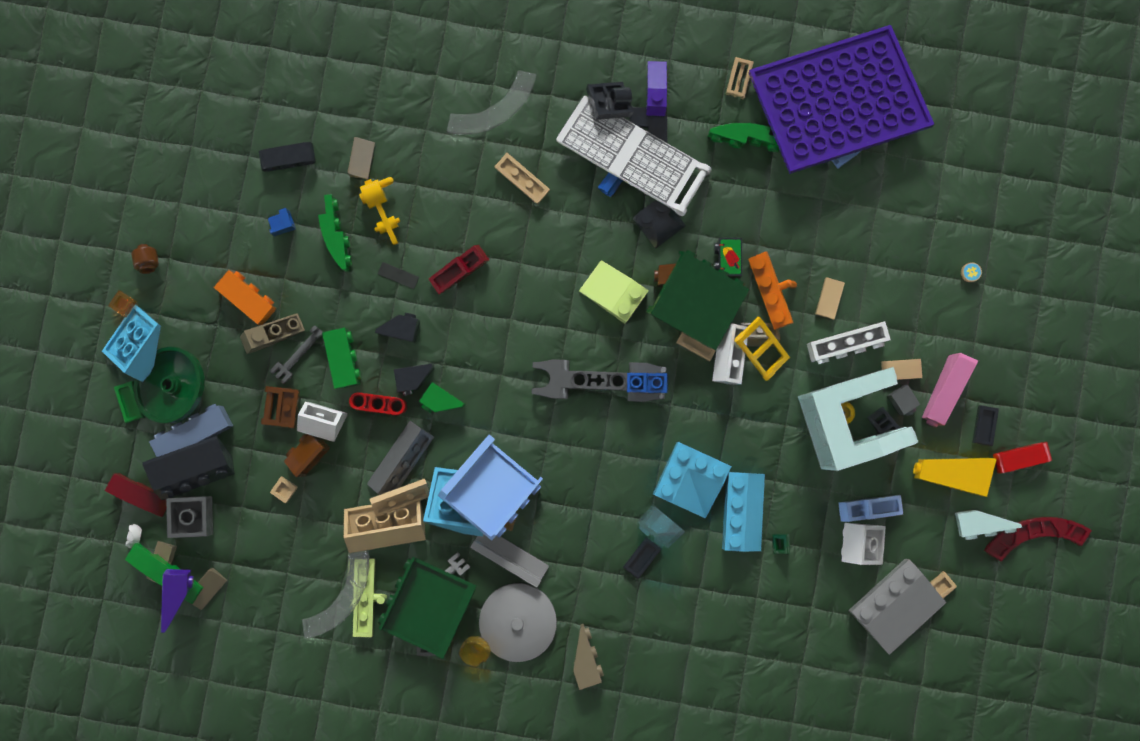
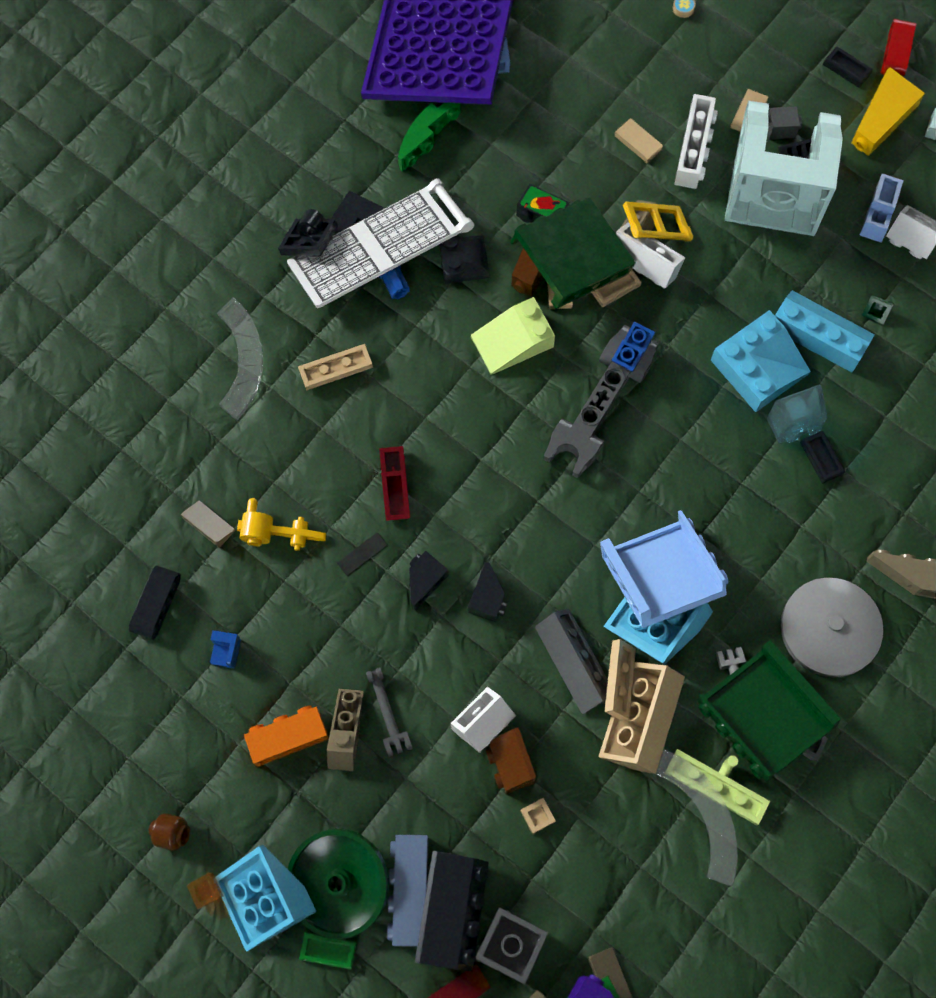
camera: 60 degrees left, 15 degrees down
reddish brown plate [261,386,300,428] -> none
green slope [318,194,352,272] -> none
green brick [322,327,362,390] -> none
red beam [349,393,407,415] -> none
green slope [419,382,465,413] -> none
clear yellow hair [459,636,491,667] -> none
light grey panel [470,534,549,588] -> none
dark purple slope [646,61,667,116] -> none
tan tile [725,57,754,99] -> none
orange plate [748,251,797,330] -> none
bright pink slope [922,353,978,427] -> none

